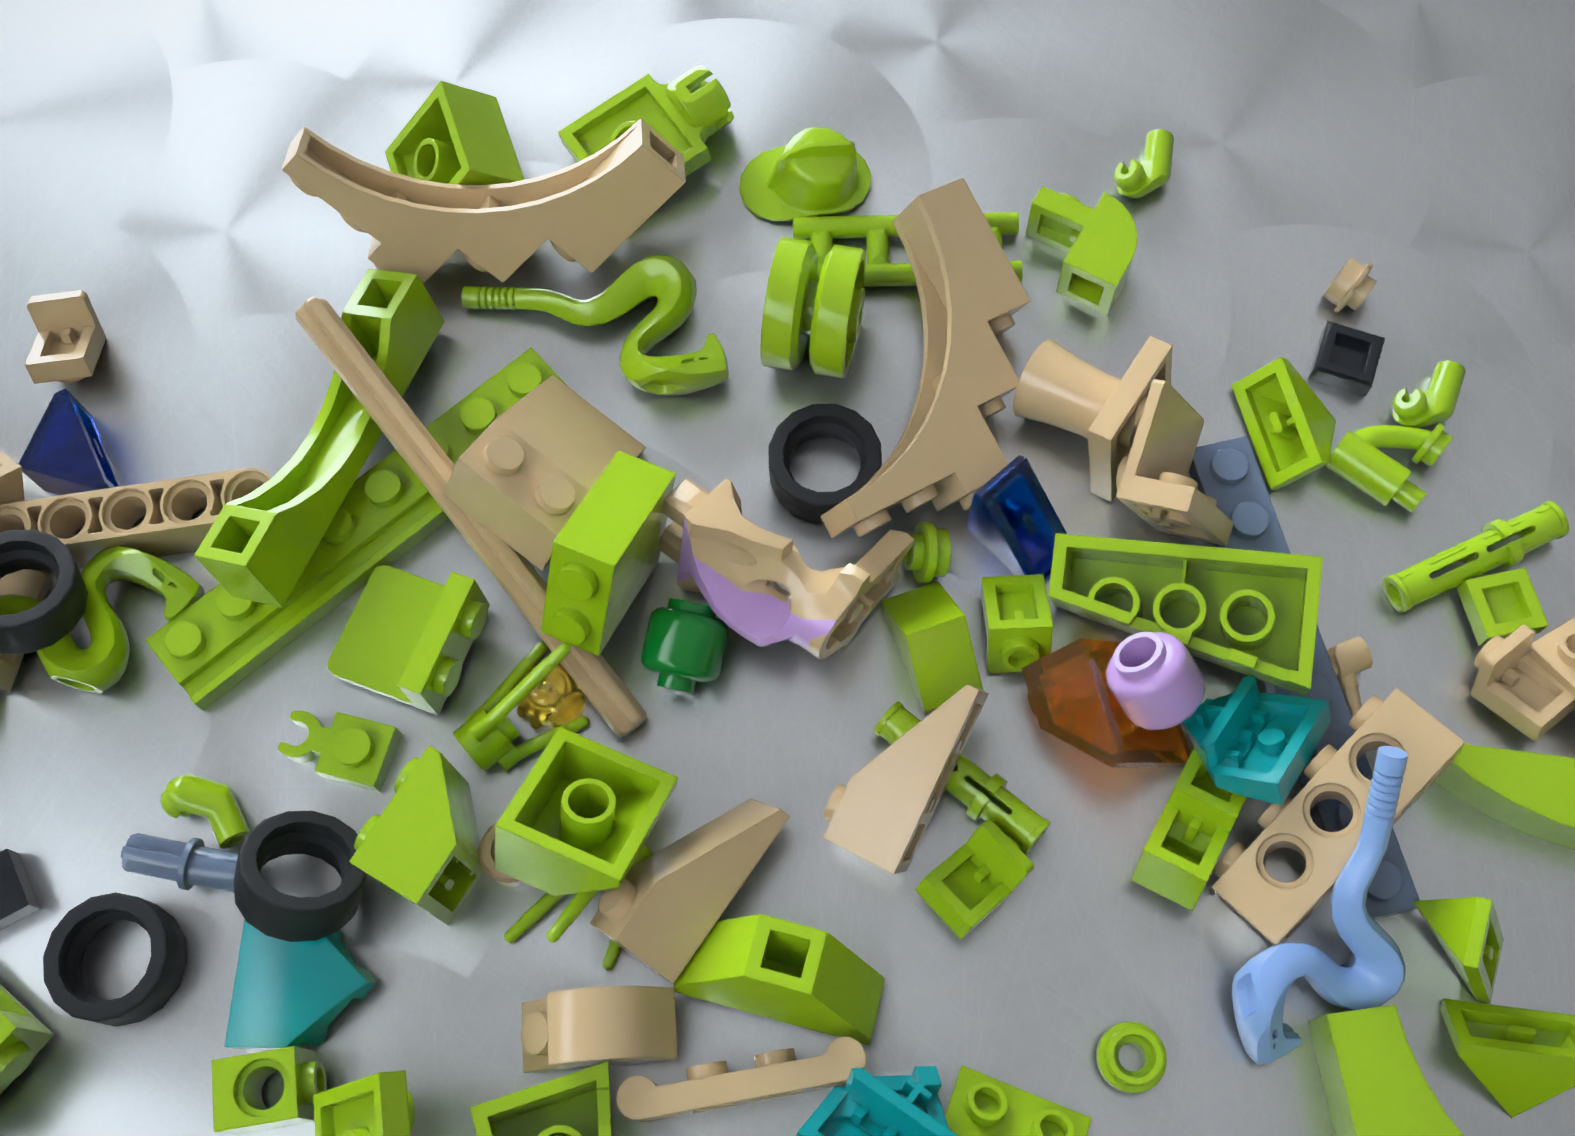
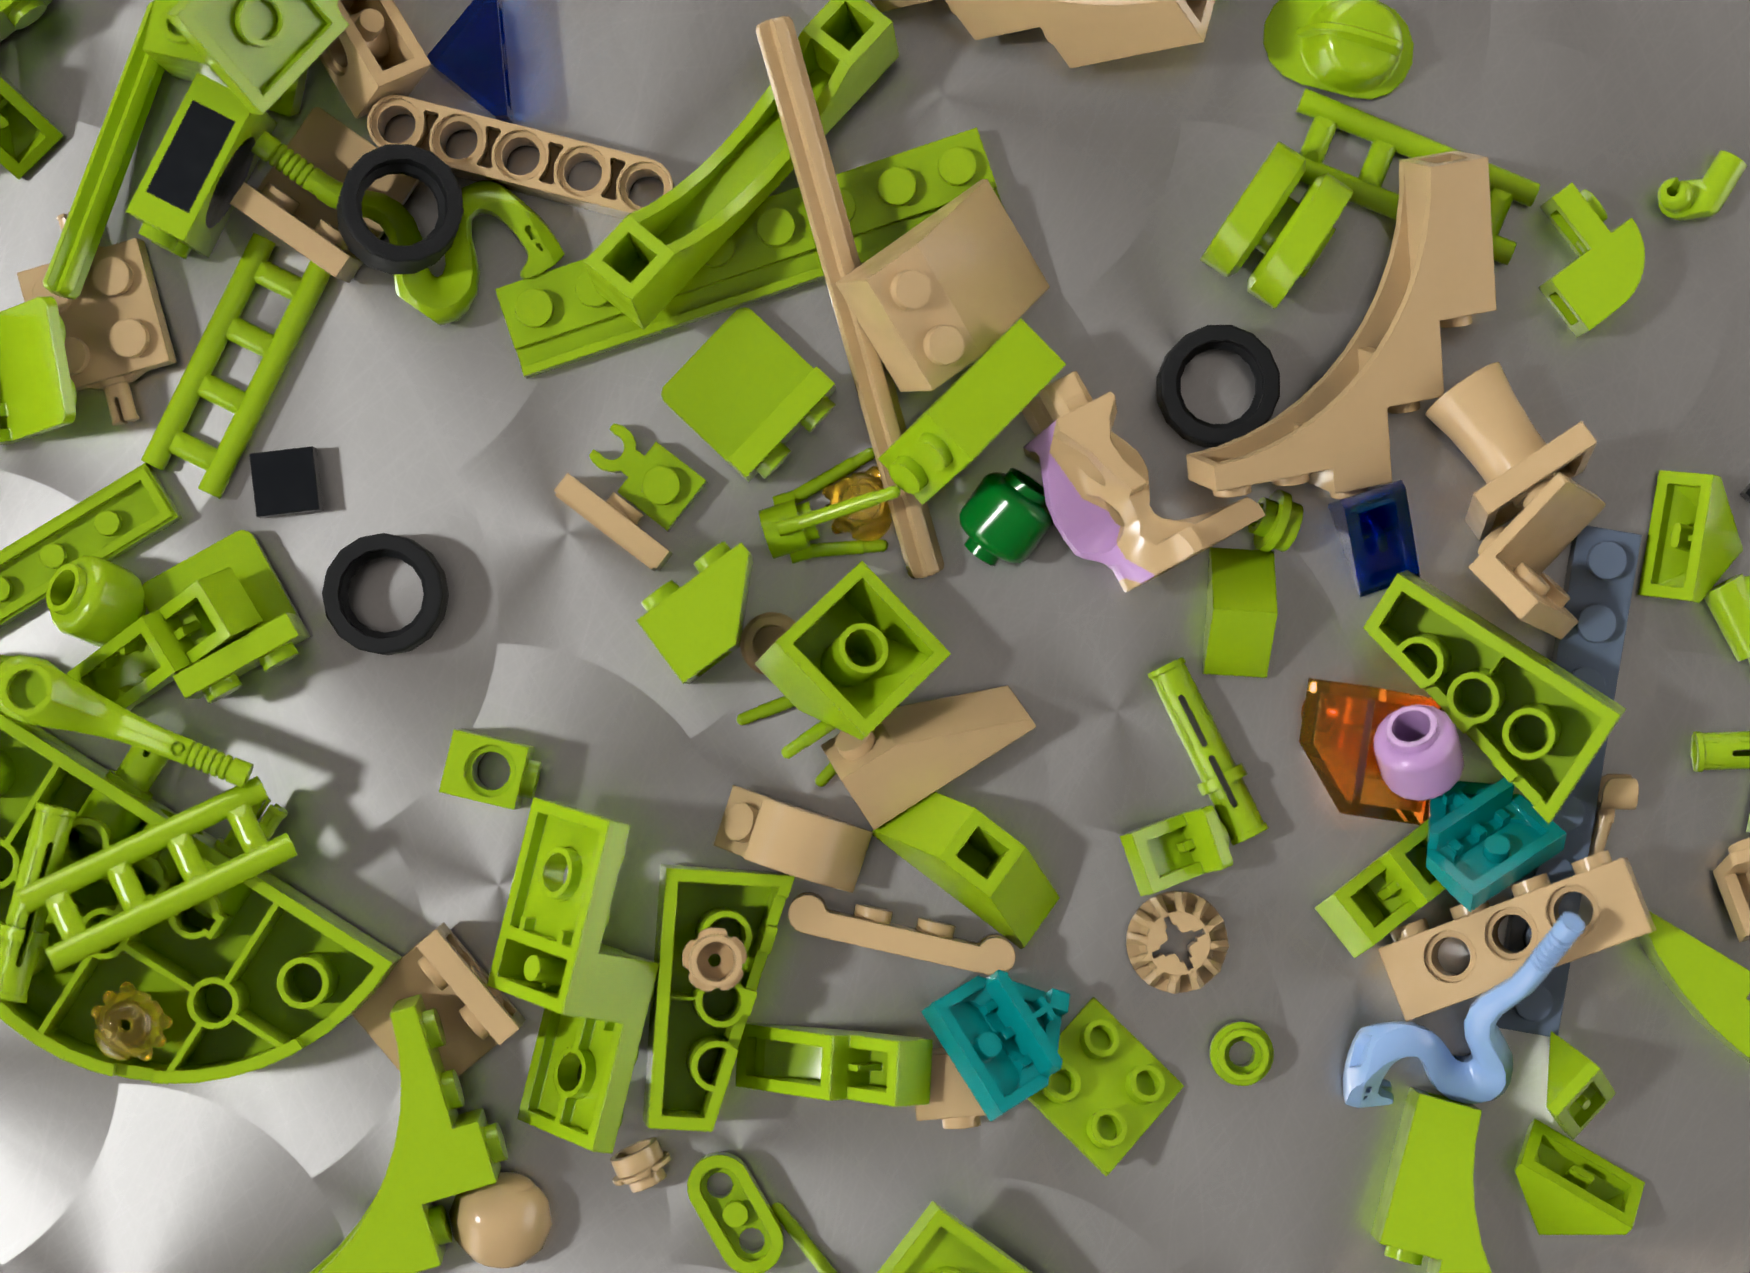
camera: 15 degrees right, 20 degrees up
sand blue axle [121,833,238,893] -> none
lime arm [160,774,250,849] -> none
teal slope [224,919,377,1050] -> none
black tyre [234,810,368,942] -> none
lime animal [461,255,729,396] -> none
tan slope [823,685,989,874] -> none
lime bracket [981,574,1053,673] -> none
none -> tan plate [554,473,673,572]
none -> tan gear [1126,891,1229,994]

